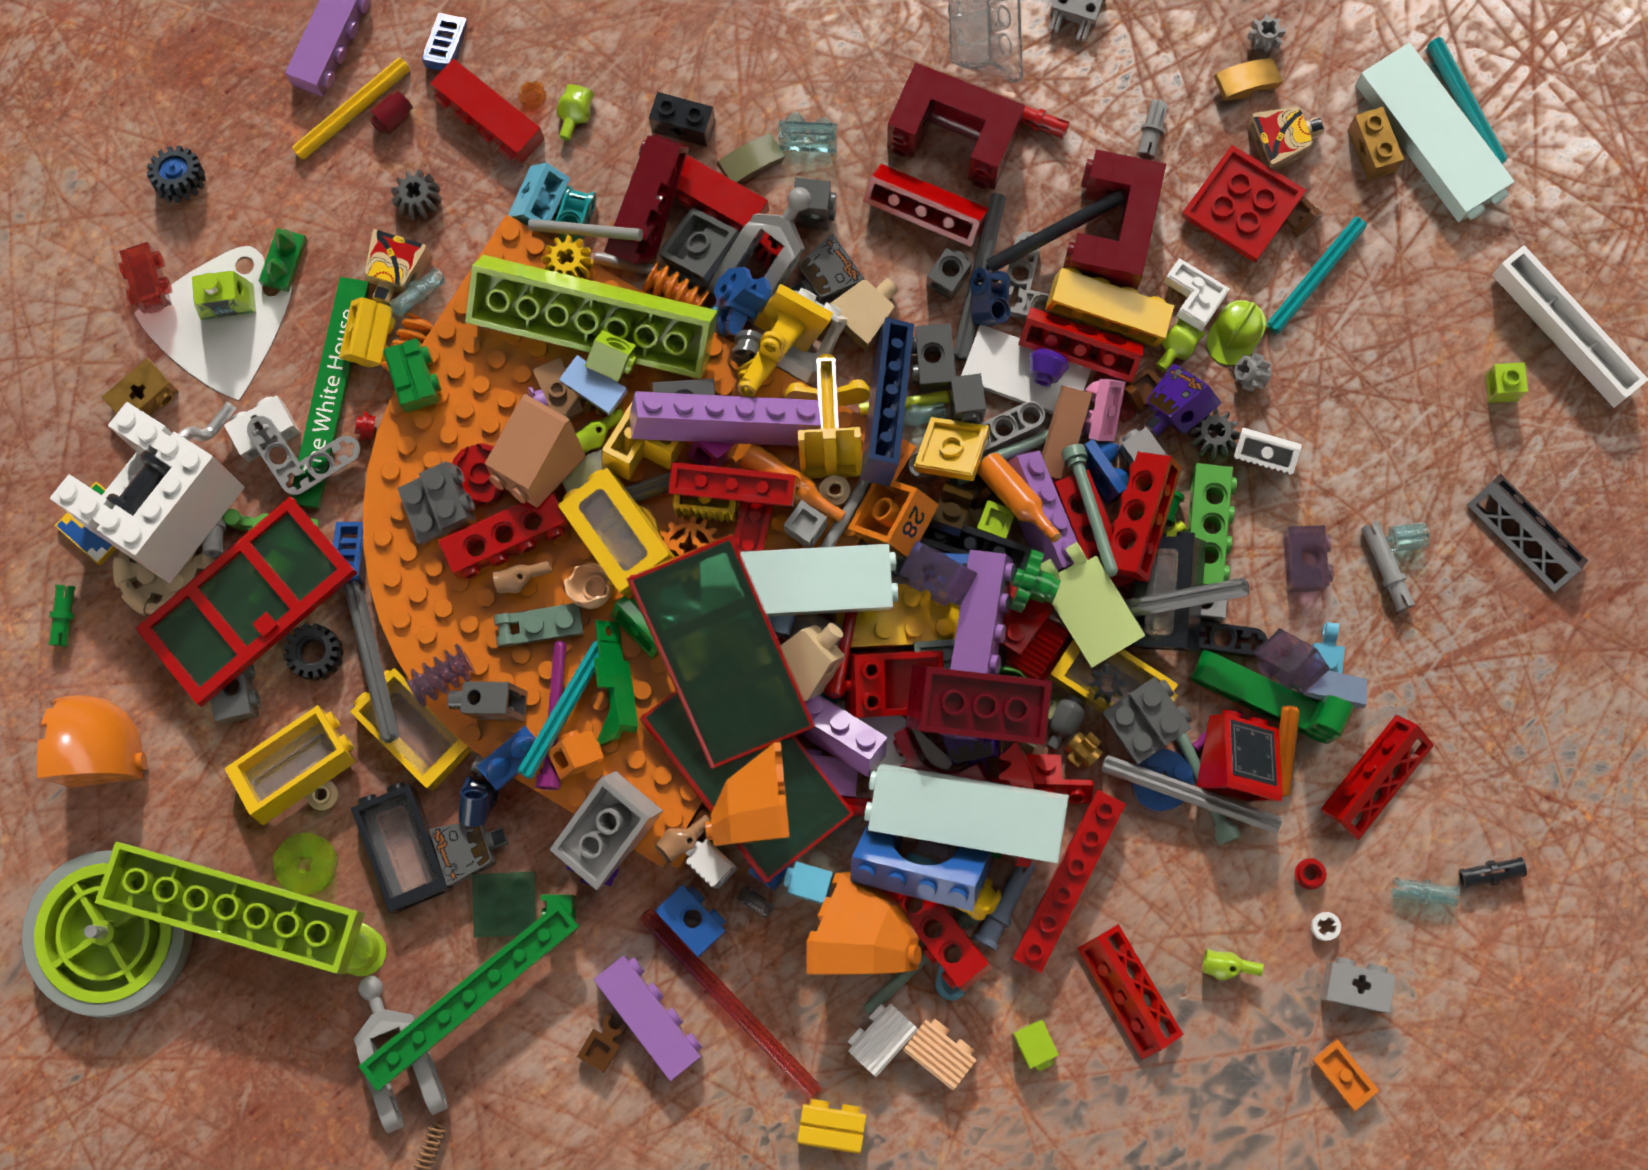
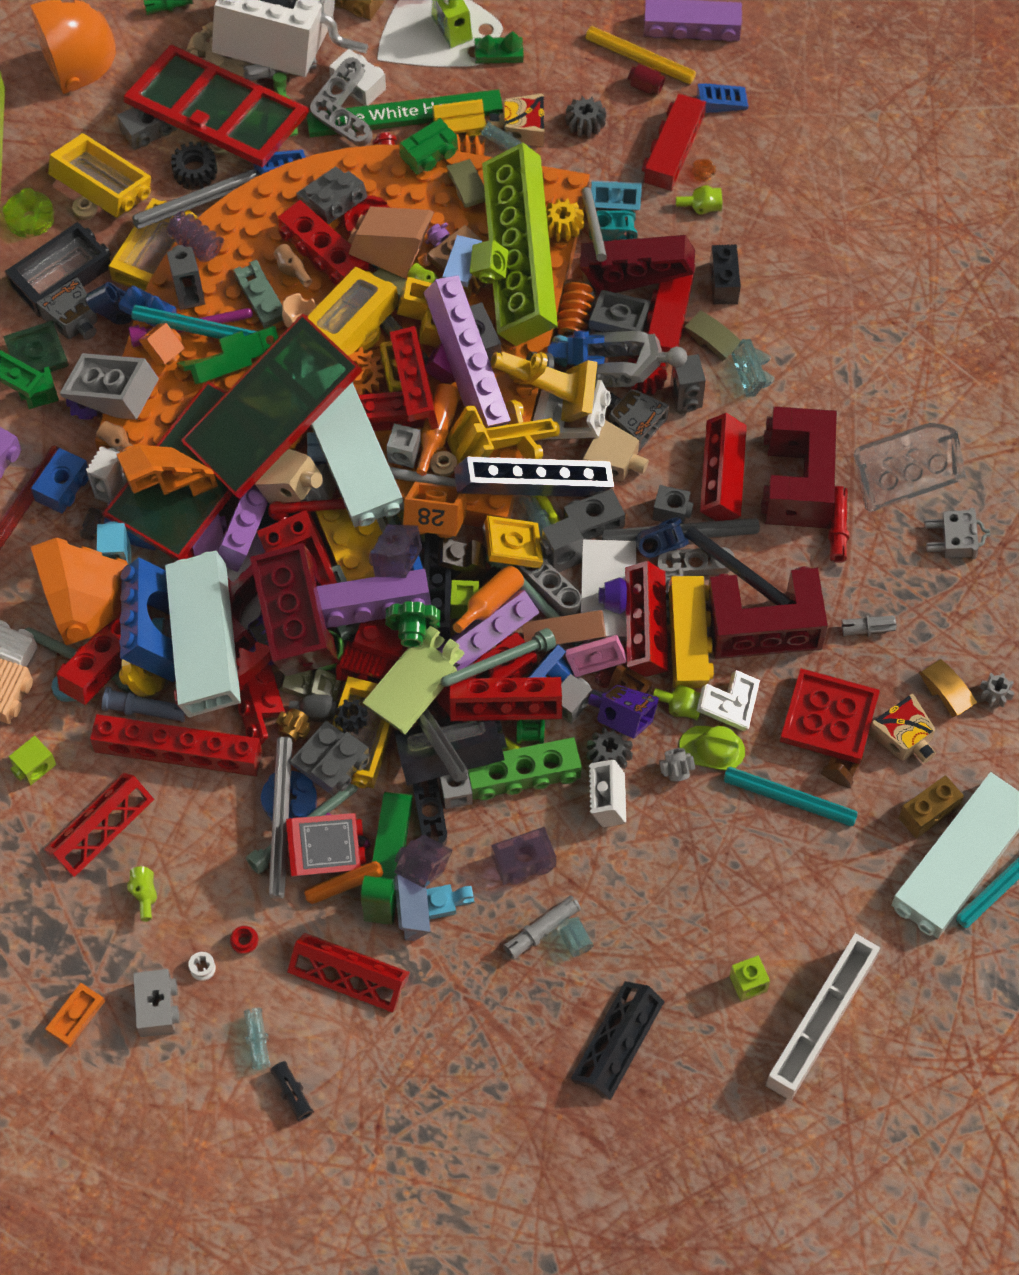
camera: 65 degrees right, 15 degrees down
none -> olive slope [446,159,485,208]

